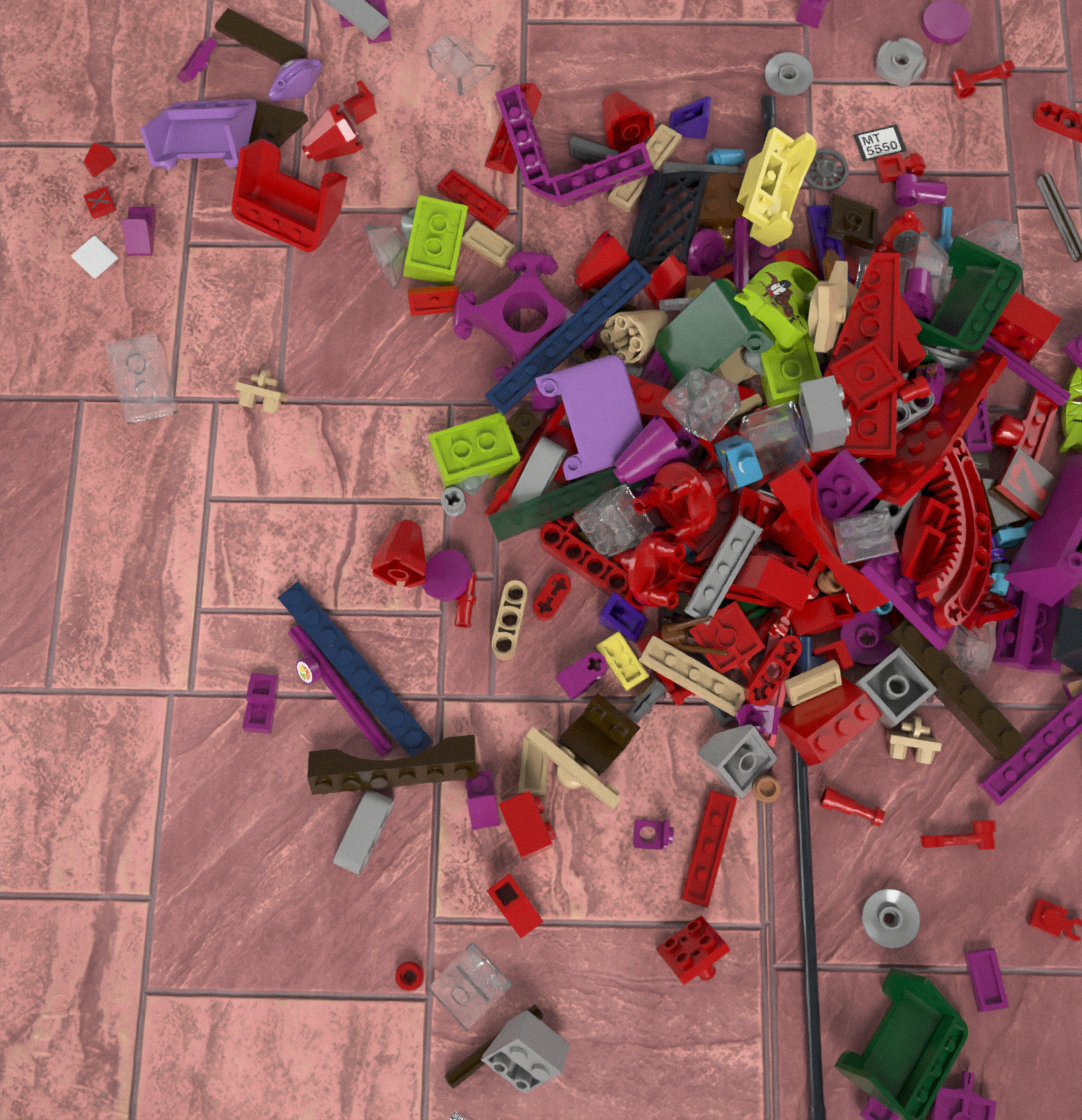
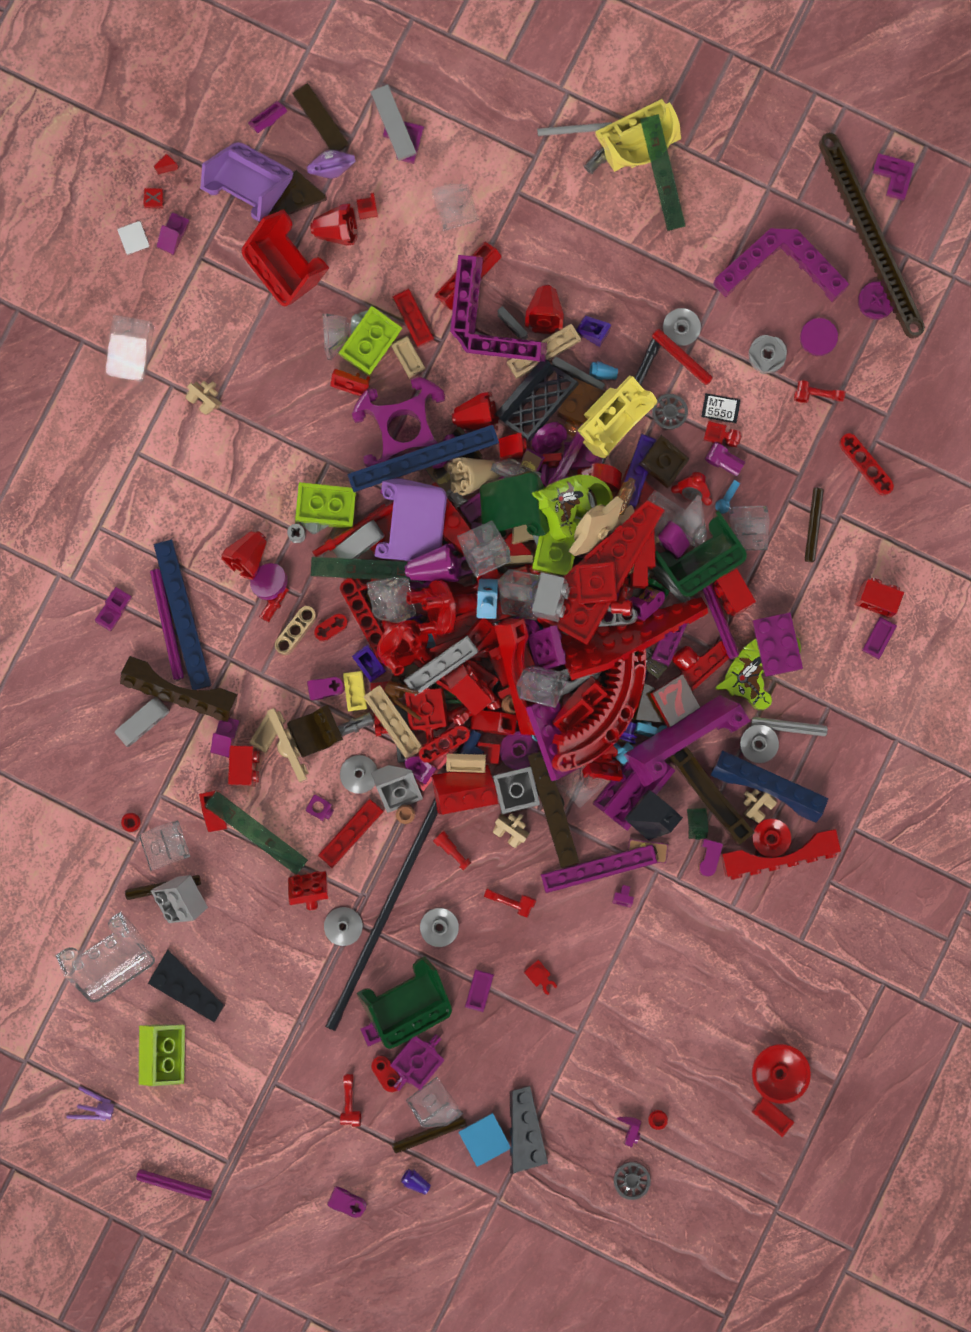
camera: 25 degrees right, 10 degrees up
tile [296,656,321,685] -> none
dark brown bracket [506,405,542,445] -> none
none -> clear green tile [204,790,308,875]
none -> light grey dish [324,907,363,946]
none -> light grey dish [340,755,378,794]
none -> red axle [652,329,713,385]

